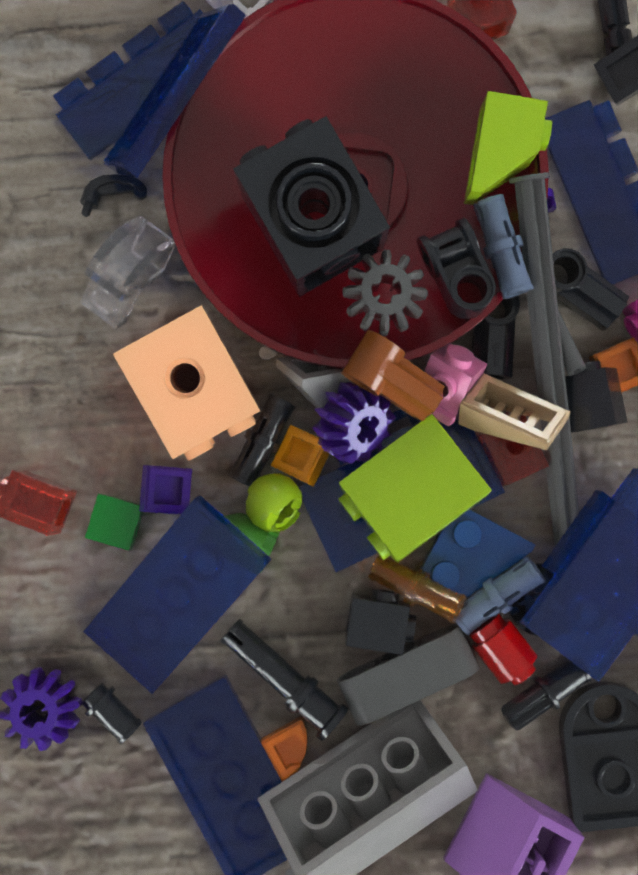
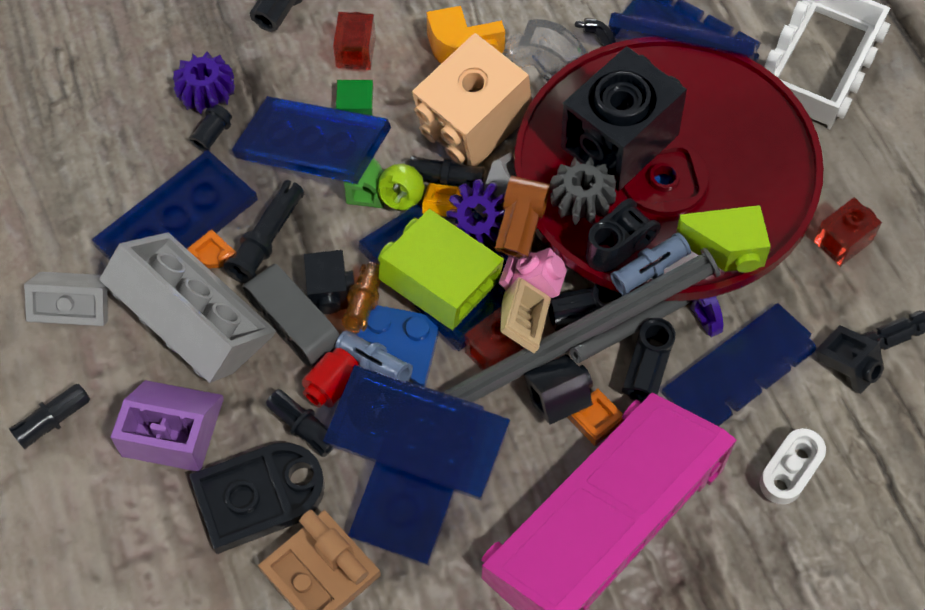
camera: 70 degrees right, 25 degrees down
dark purple tile [139,465,192,515] -> none
none -> light orange brick [426,6,505,64]

